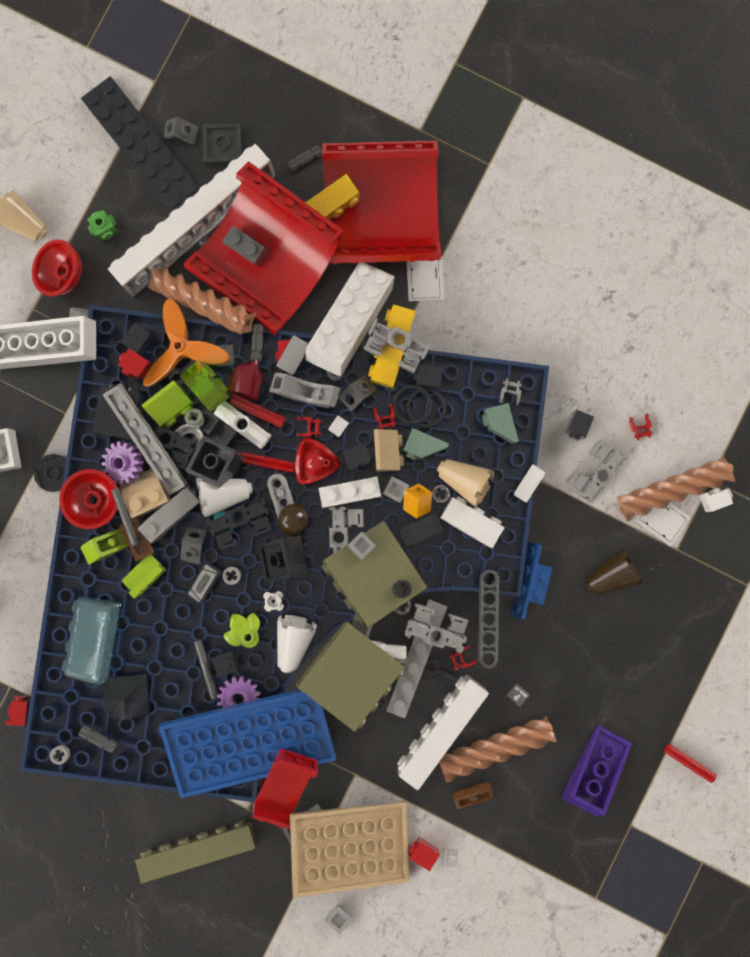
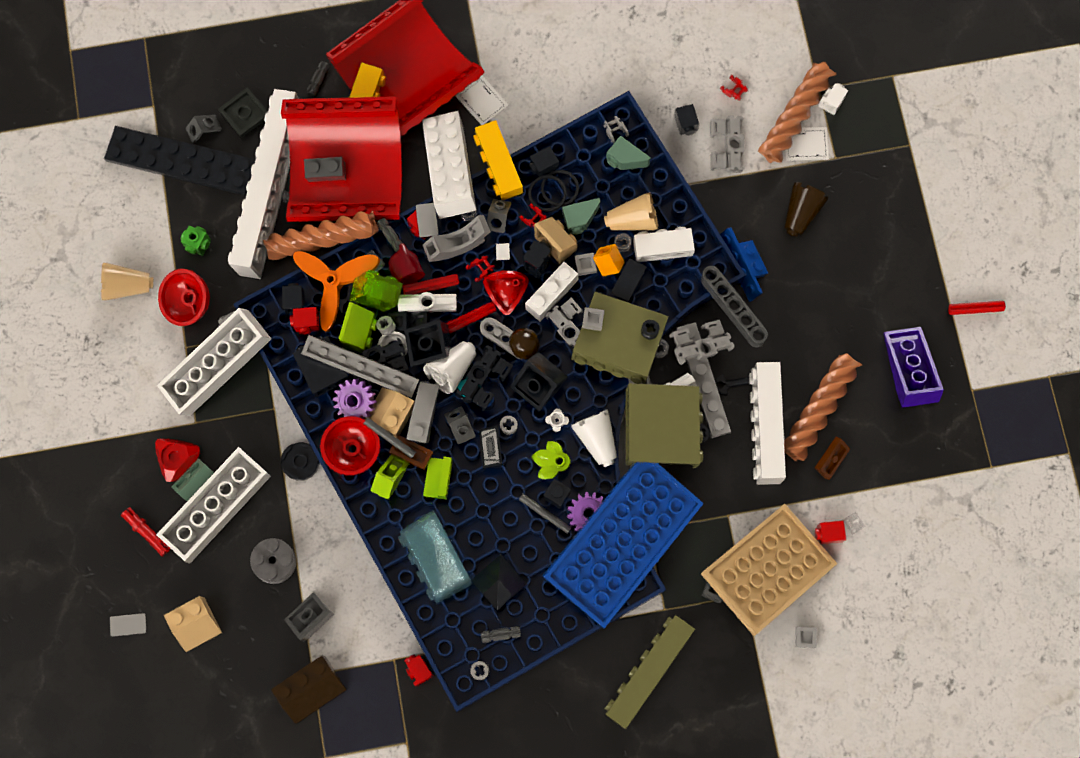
camera: 30 degrees left, 10 degrees down
red panel [253,748,318,829] -> none
light grey piece [364,319,430,373] -> none
red piece [448,645,477,670] -> none
clear sticker [507,684,529,706] -> none
white sticker [514,465,546,503] -> none

